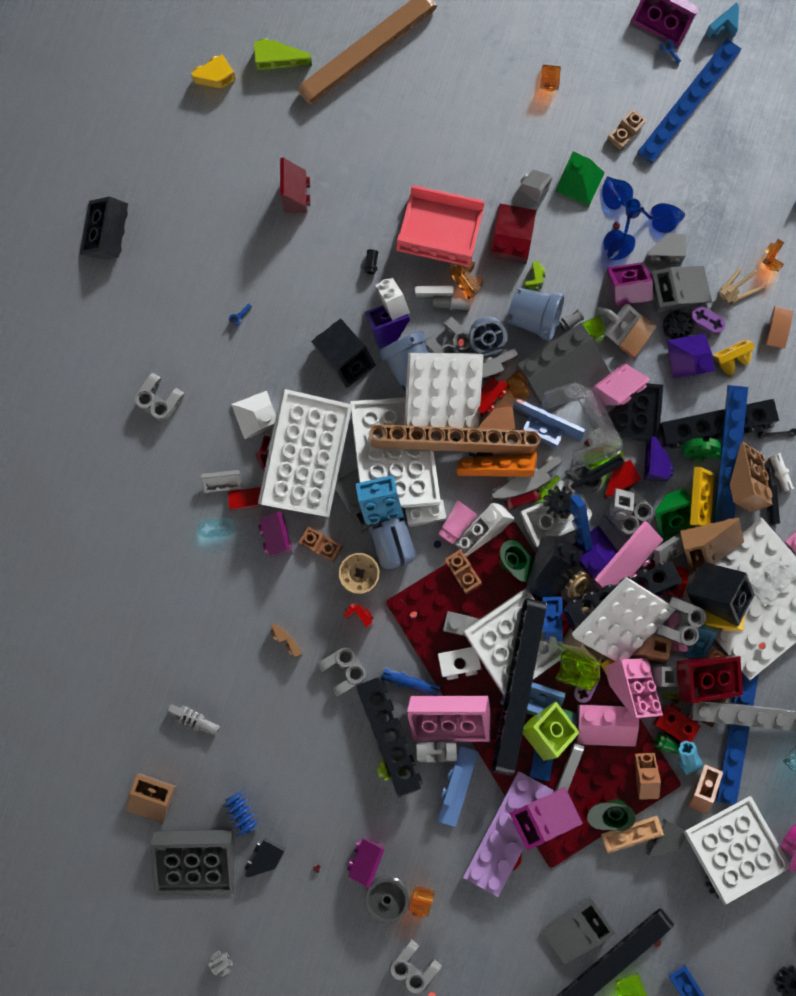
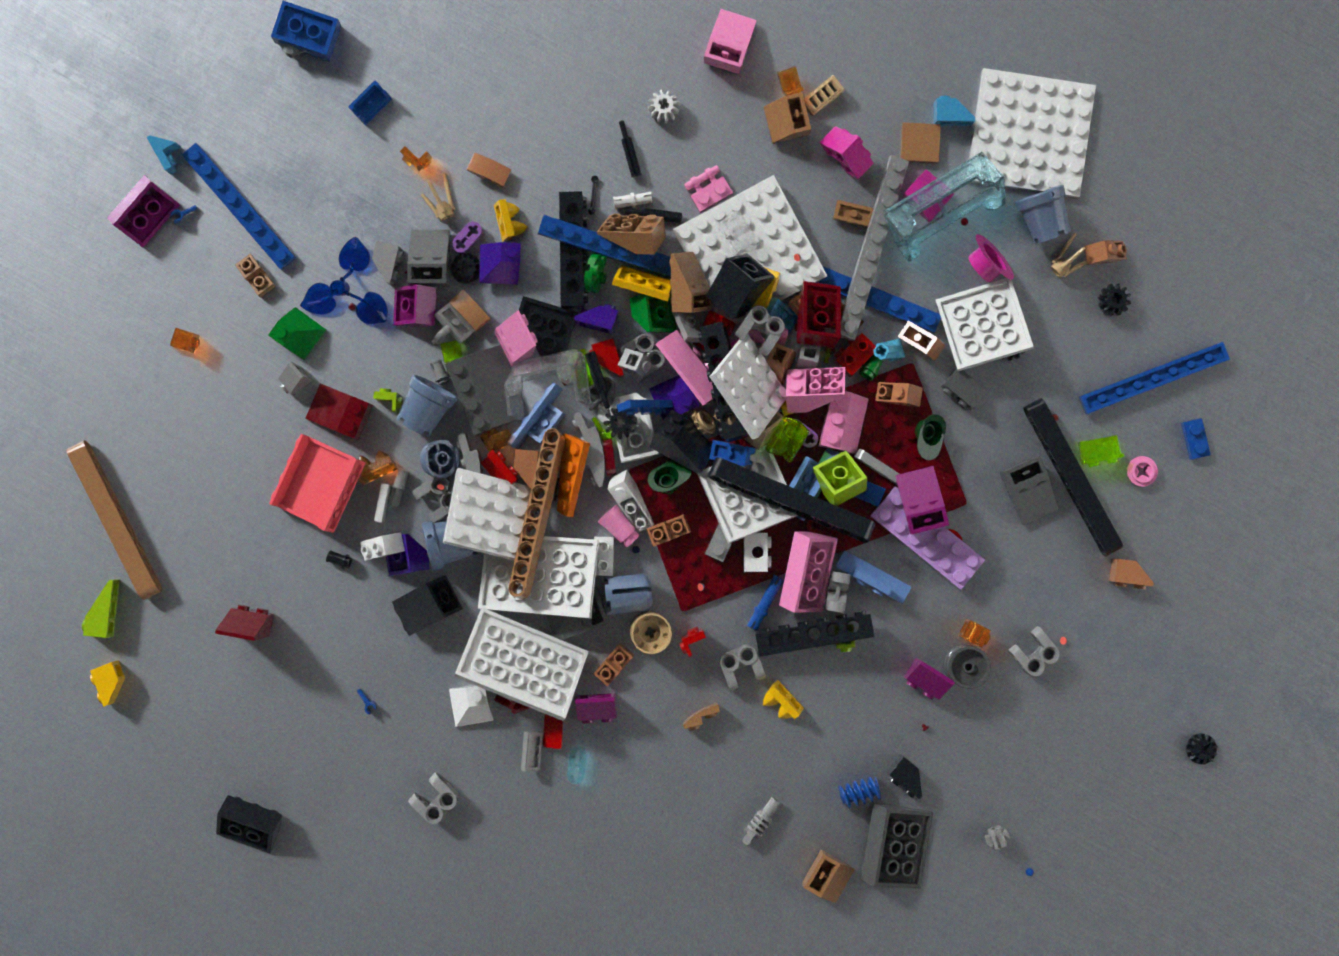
camera: 85 degrees left, 5 degrees up
dark azure bracket [356,475,404,525] -> none
light nougat tile [601,816,664,854] -> none
none -> yellow tile [763,680,804,719]

